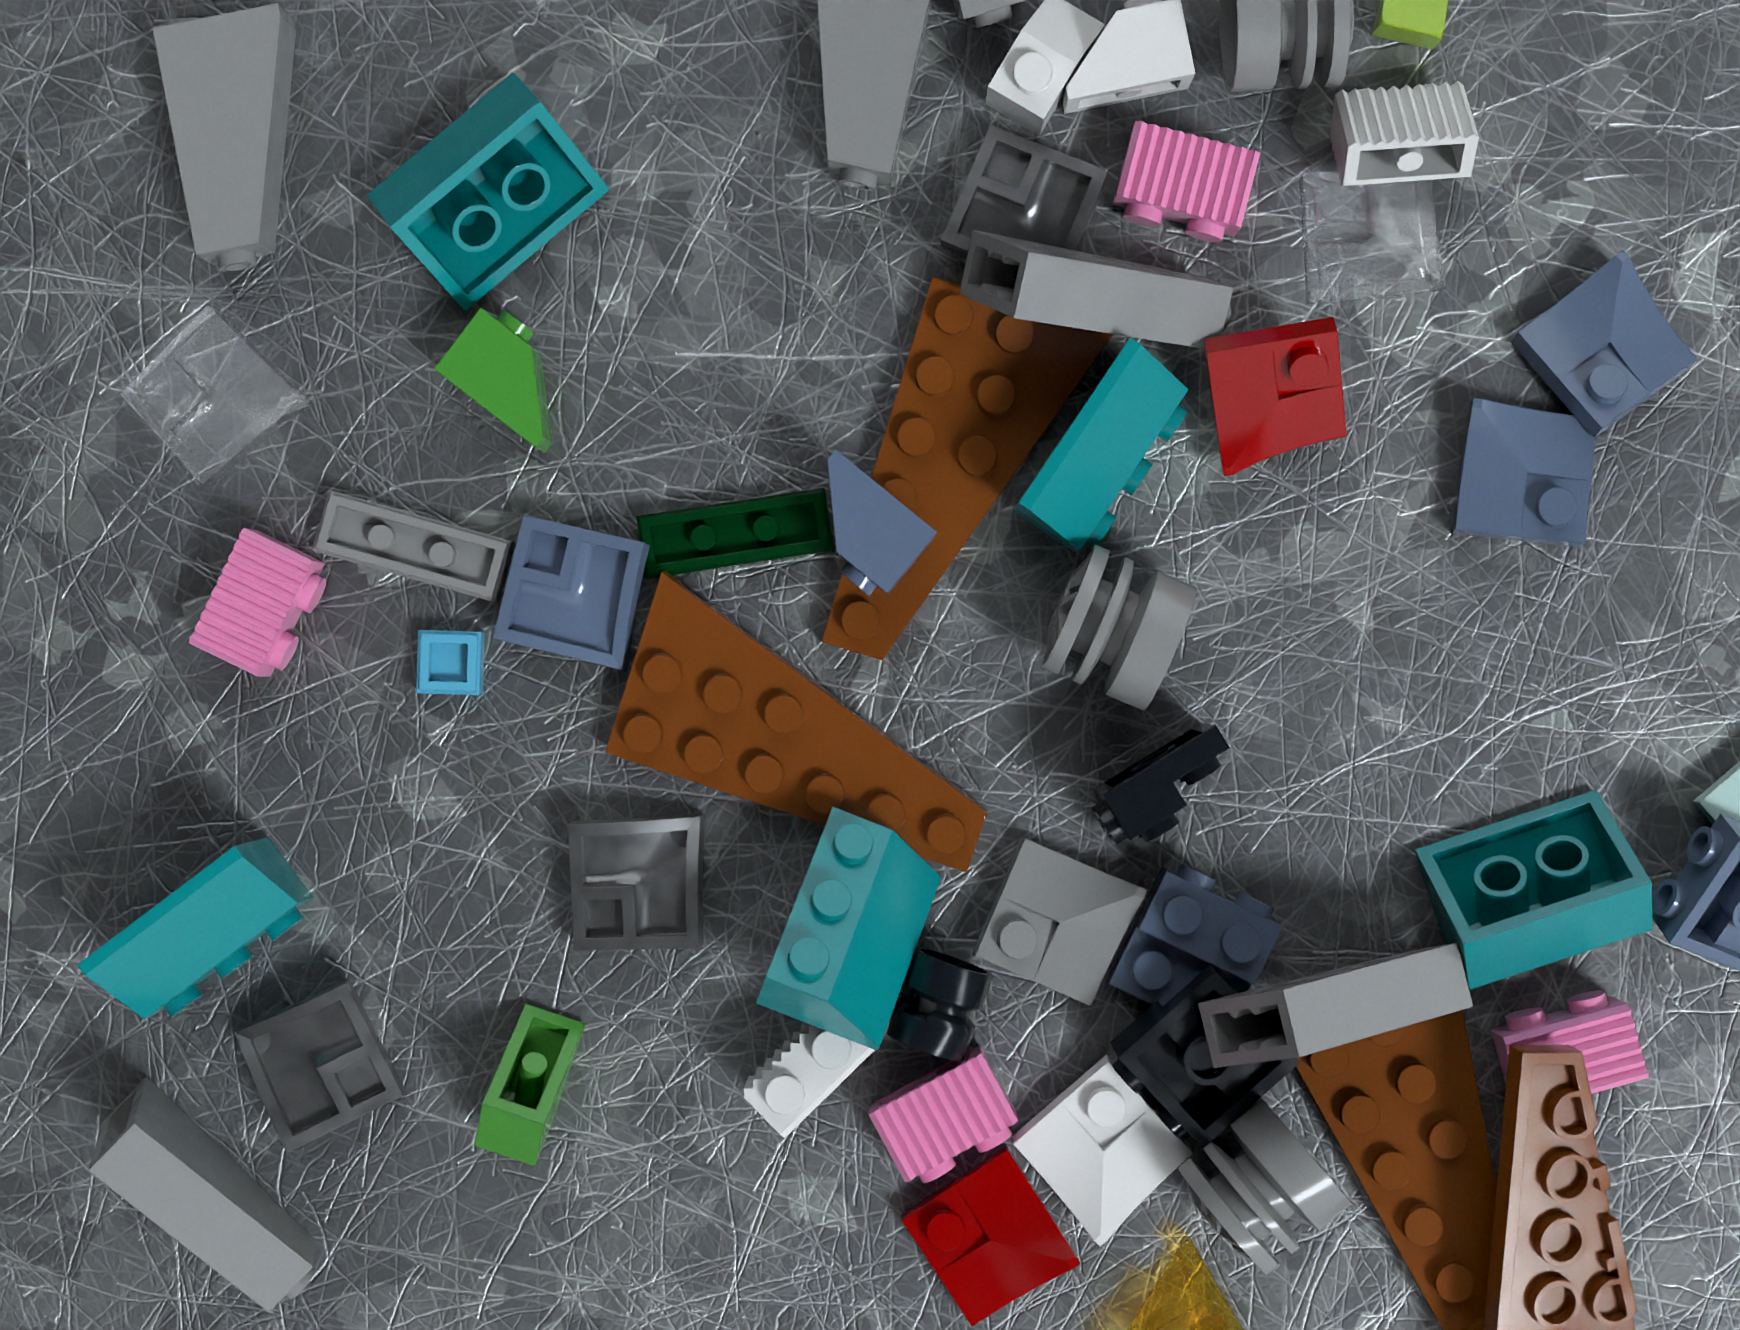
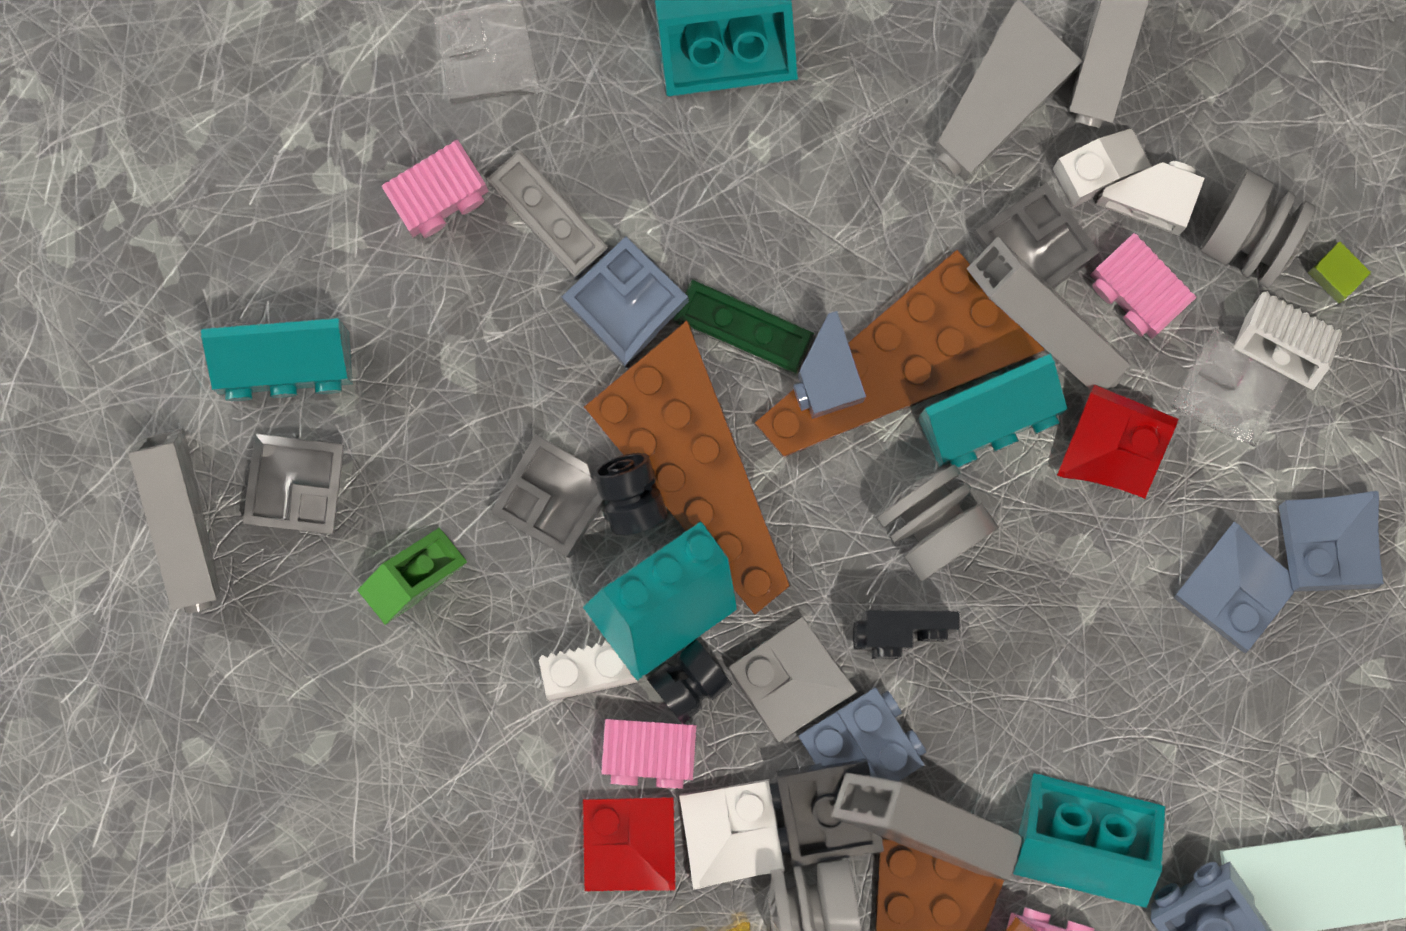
camera: 30 degrees right, 5 degrees down
medium azure tile [416,630,485,695] -> none
bright green slope [434,308,553,453] -> none
none -> black wheel [593,453,668,535]

